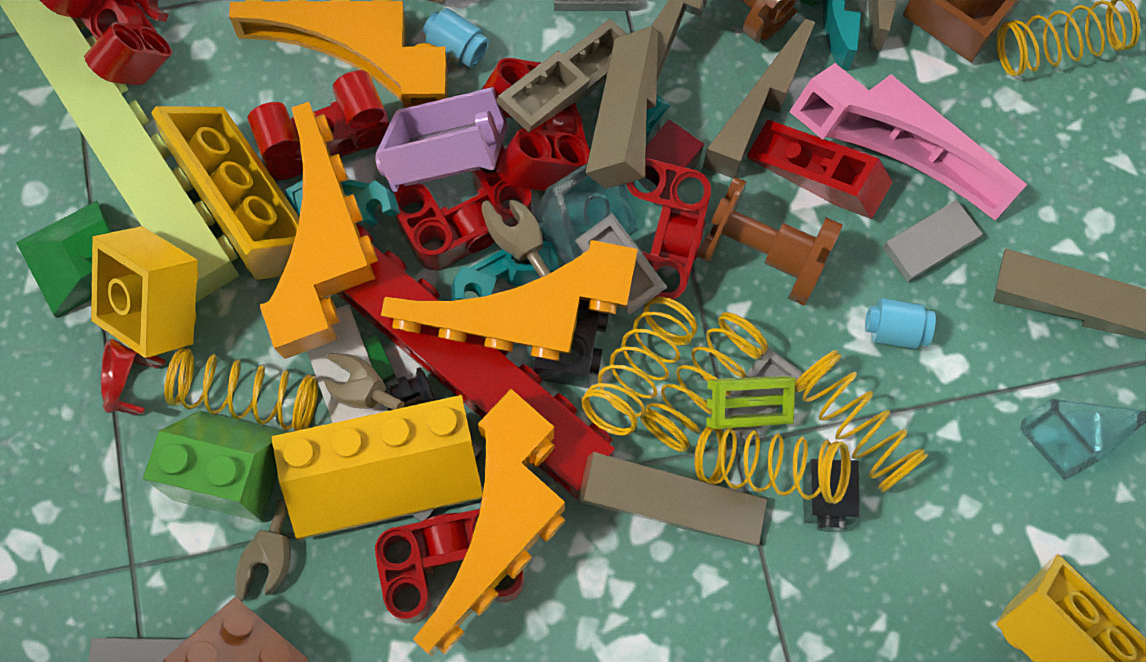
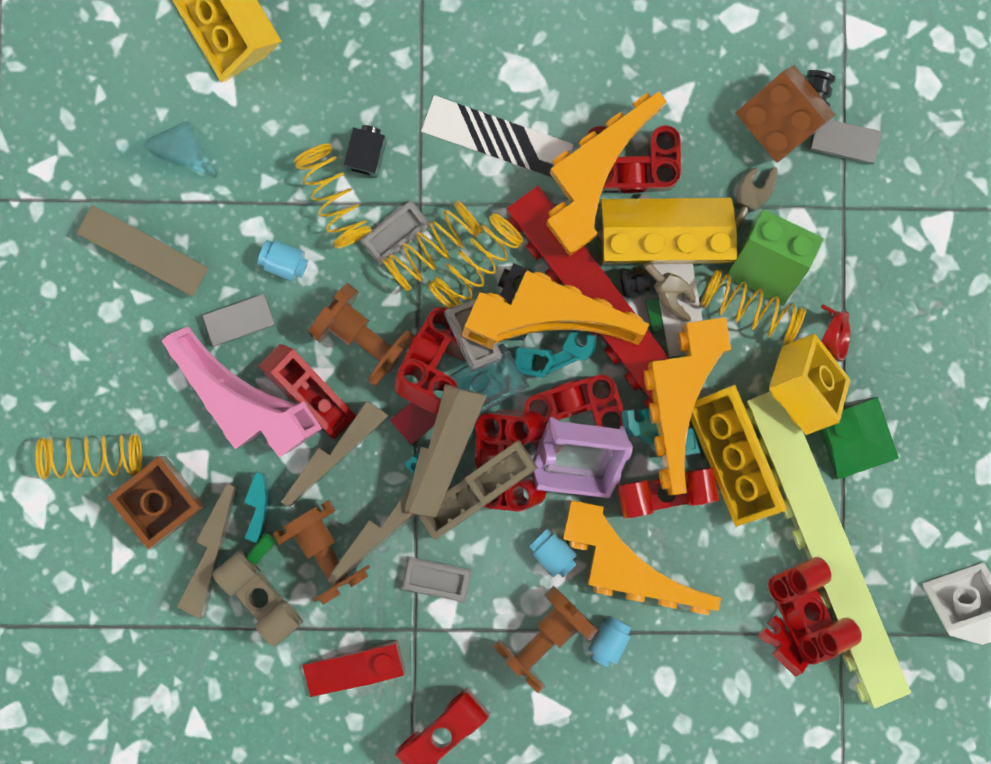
camera: 165 degrees left, 15 degrees up
dark tan hand [482,200,551,278] -> none
dark tan slope [578,452,767,546] -> none
yellow piece [694,427,851,504] -> none
lime tile [706,376,796,429] -> none
none -> white sticker [421,95,574,178]

